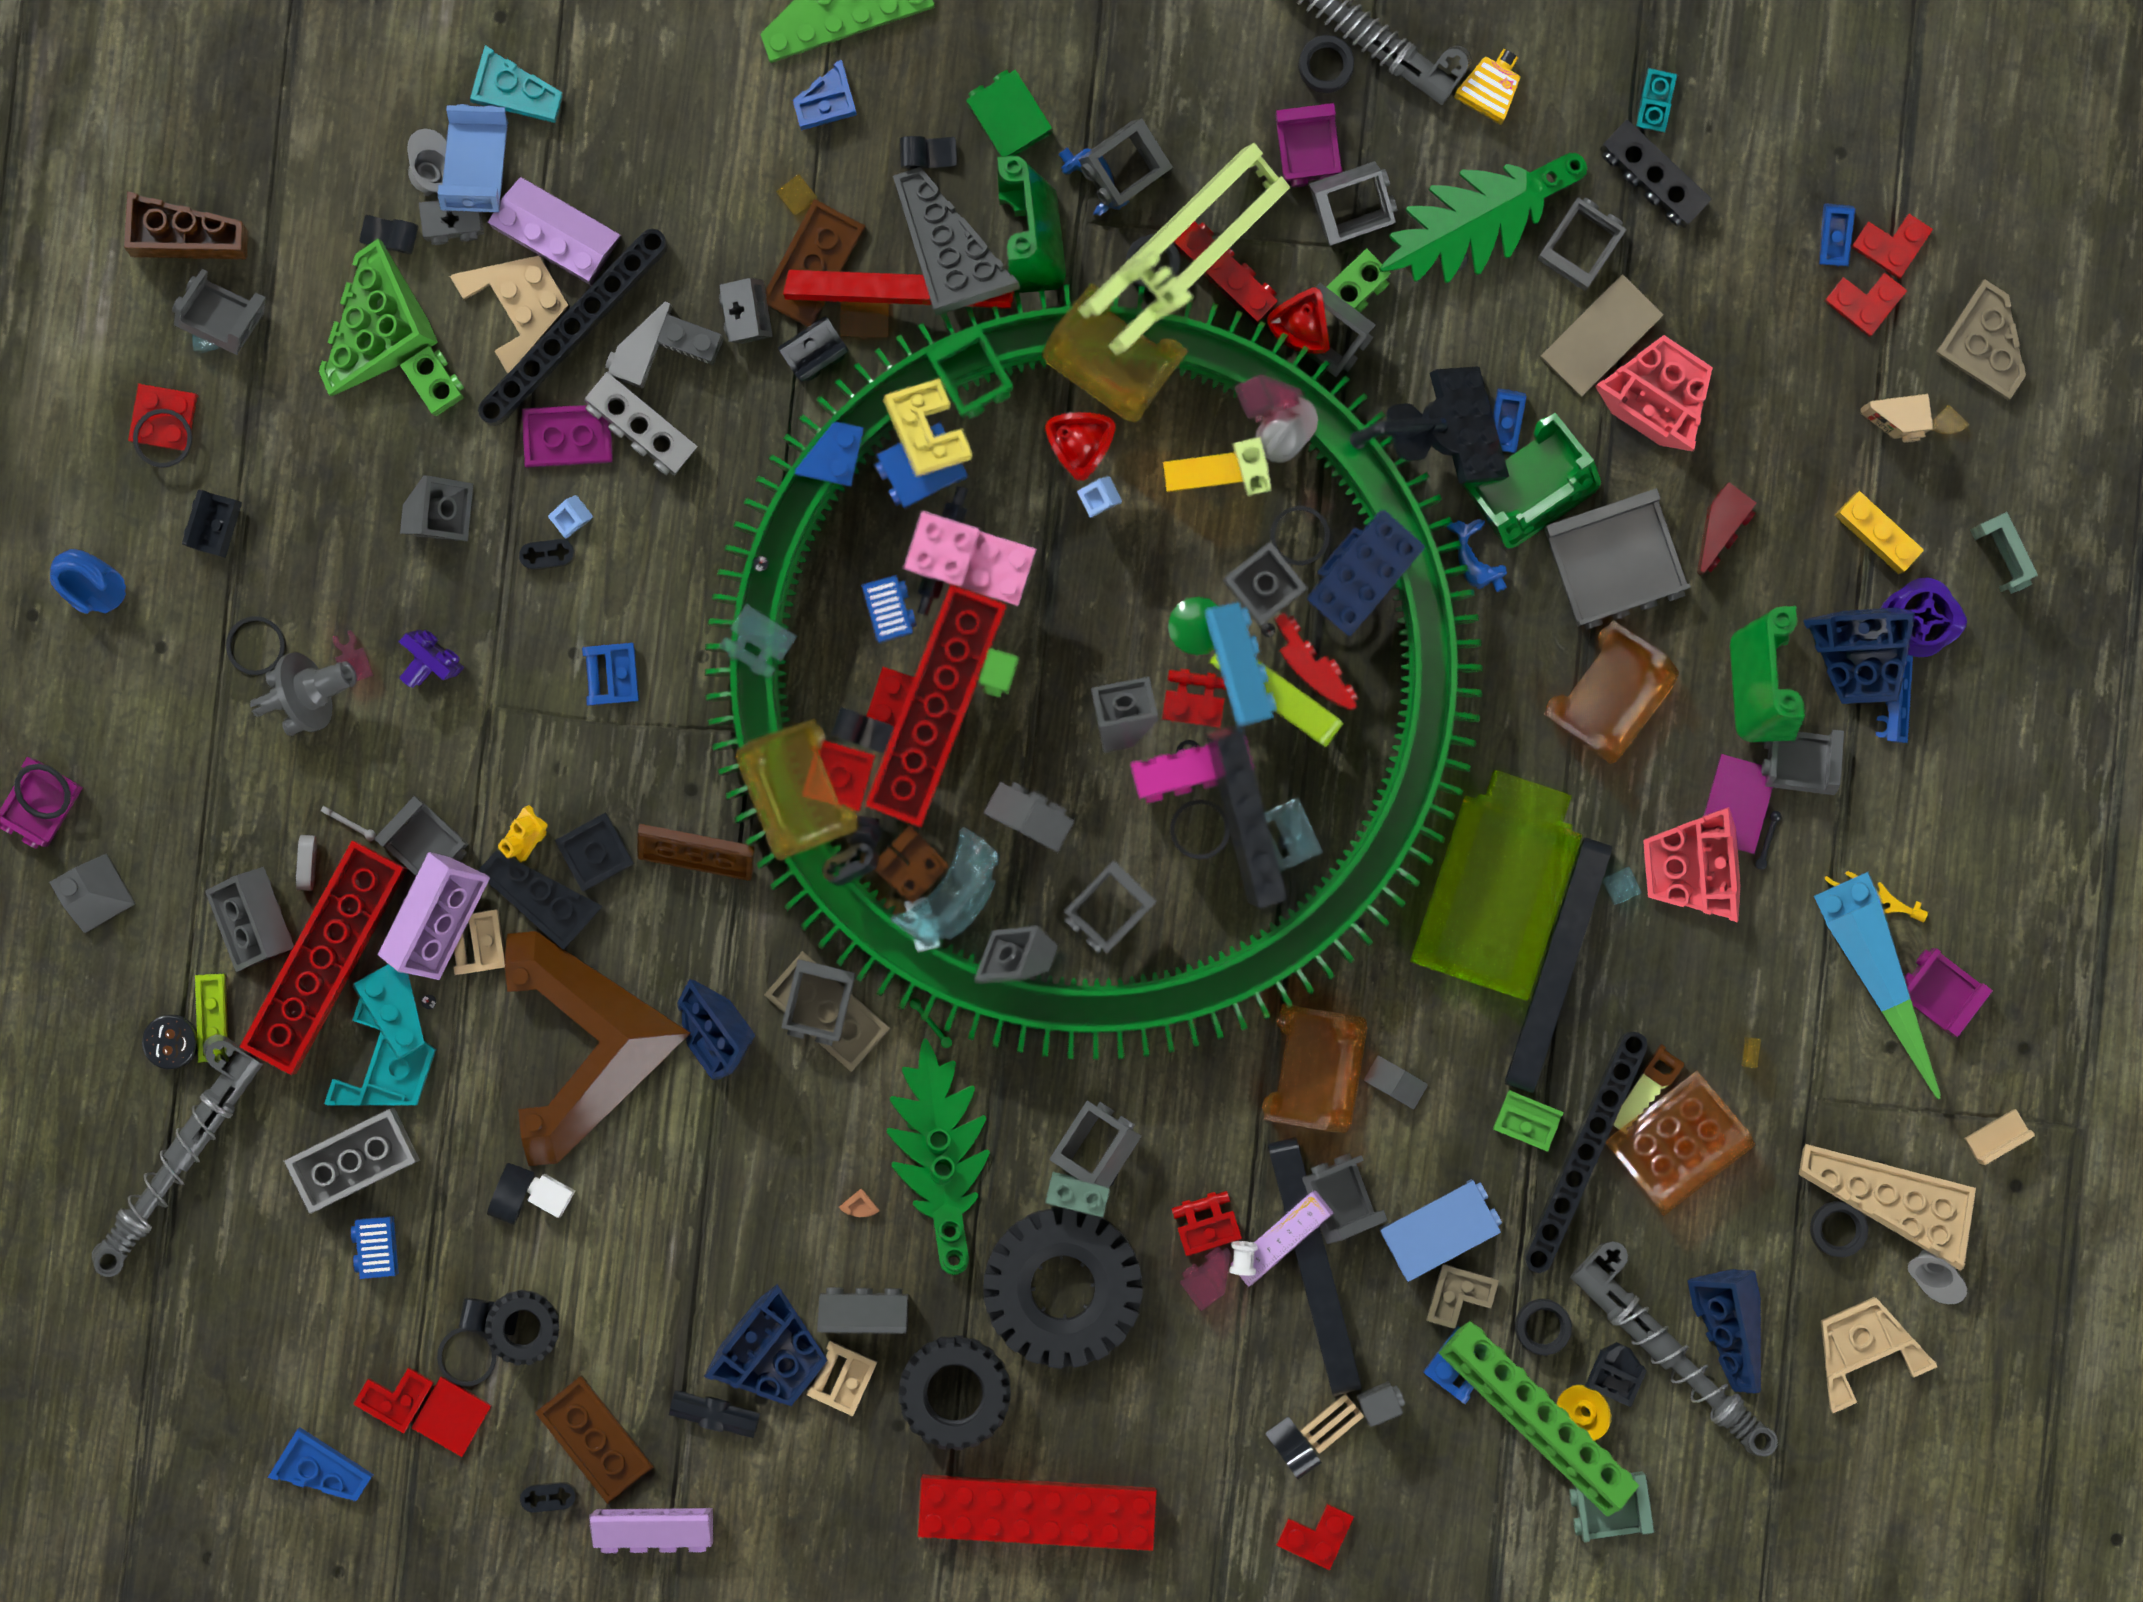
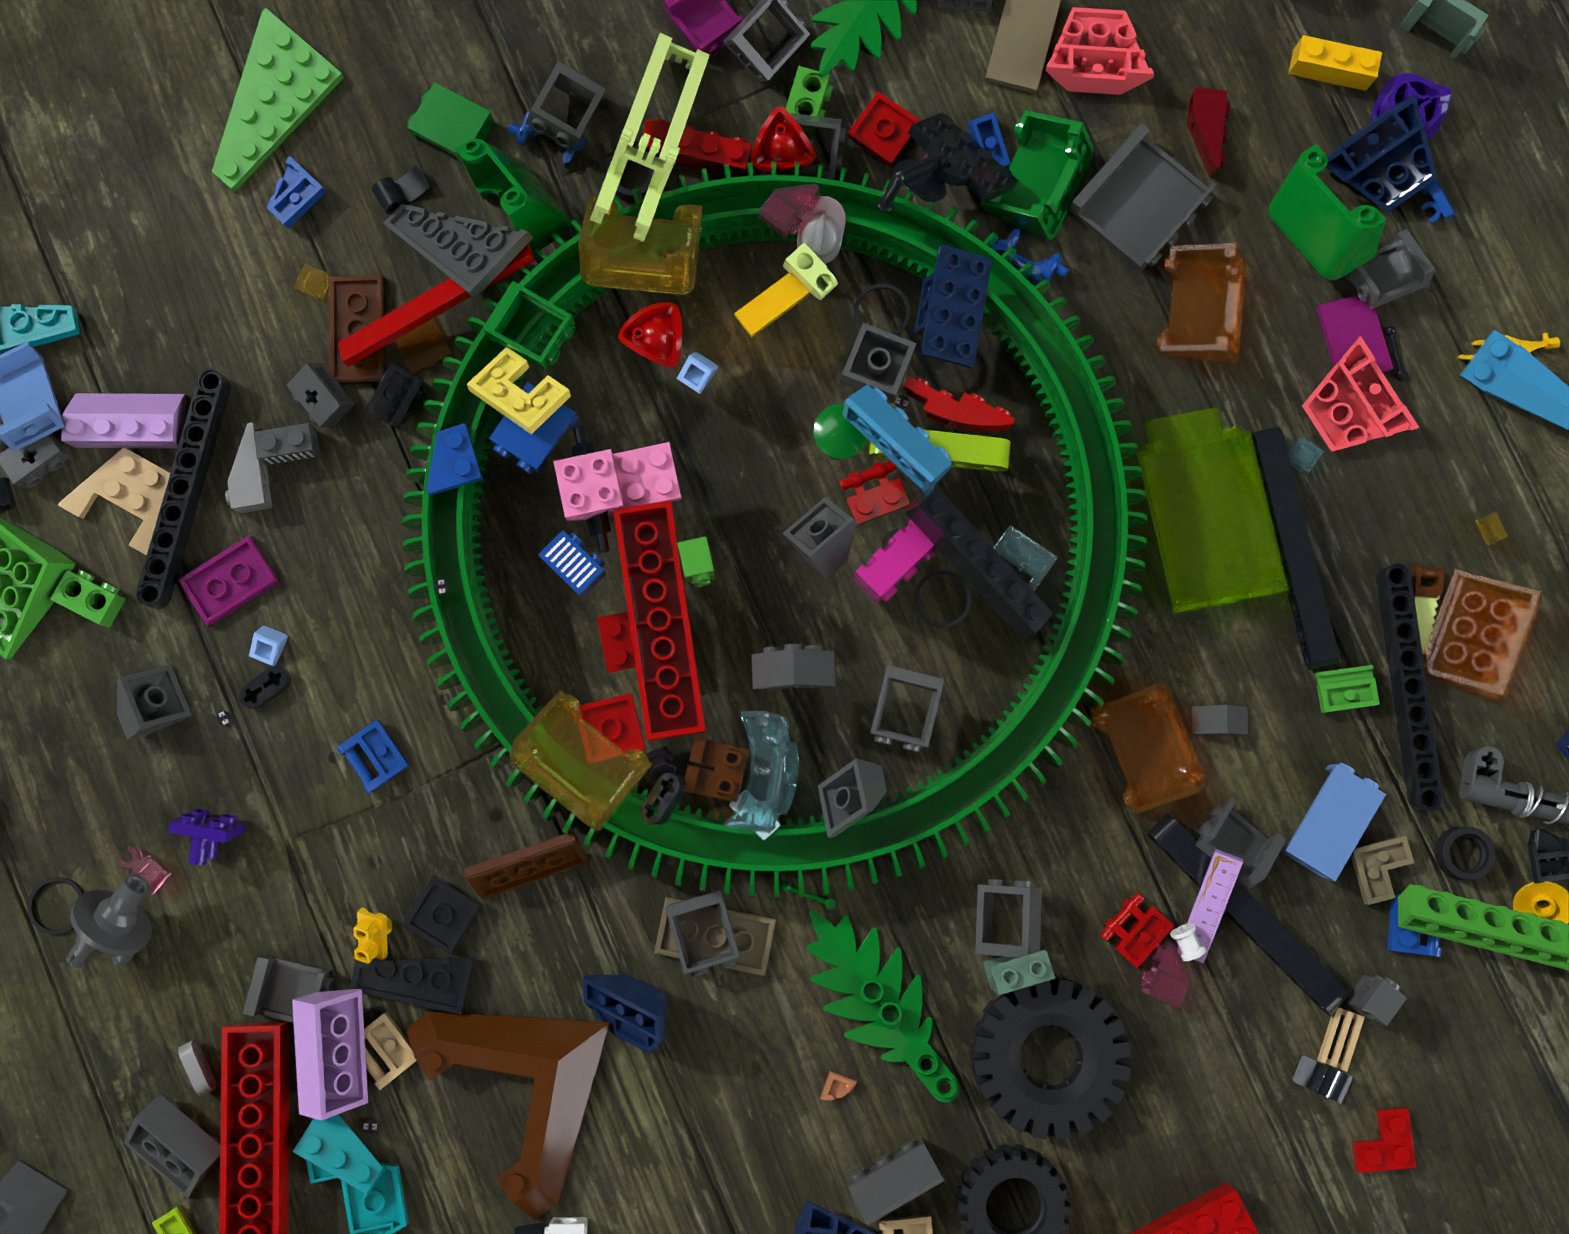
camera: 35 degrees left, 5 degrees down
light grey hinge [321,806,376,841] -> none
light grey brick [584,372,698,476] -> none
clear light blue plate [720,604,797,679] -> none
black panel [831,707,894,754] -> none
none -> black piece [217,711,231,725]
none -> red plate [847,92,921,167]

